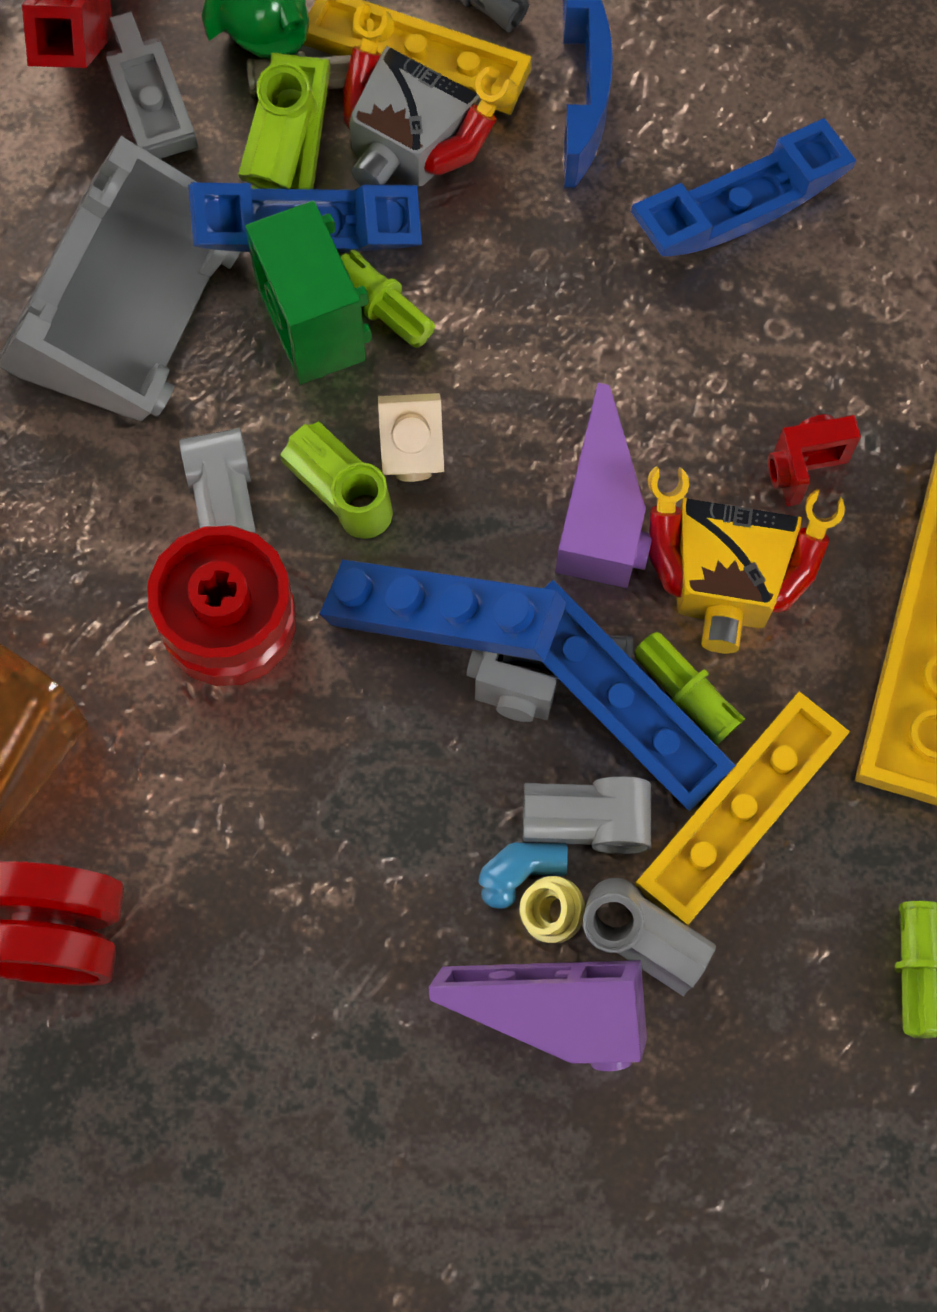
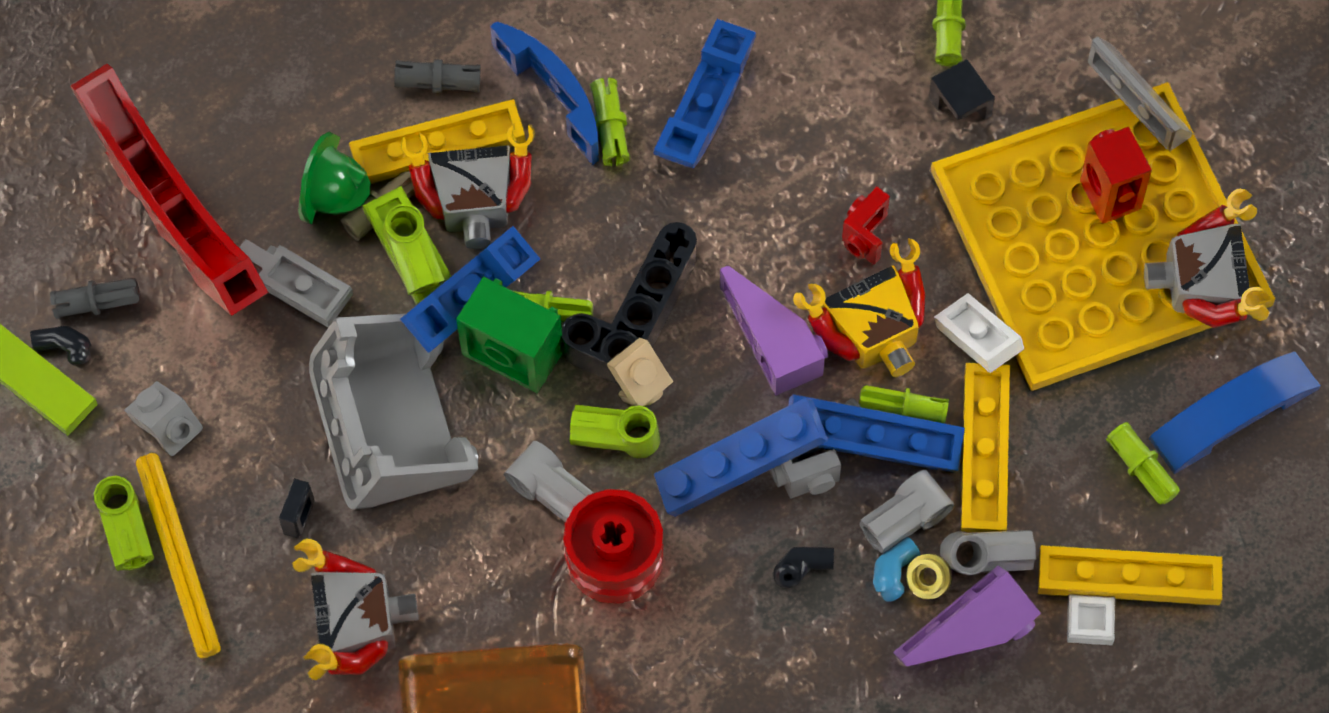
camera: 35 degrees left, 5 degrees down
none -> black beam [562,222,697,383]
none -> lime pin [590,78,630,166]
none -> black arm [773,547,834,589]
none -> white plate [934,293,1024,373]
none -> yellow plate [1038,545,1222,605]
none -> white tile [1067,594,1115,645]

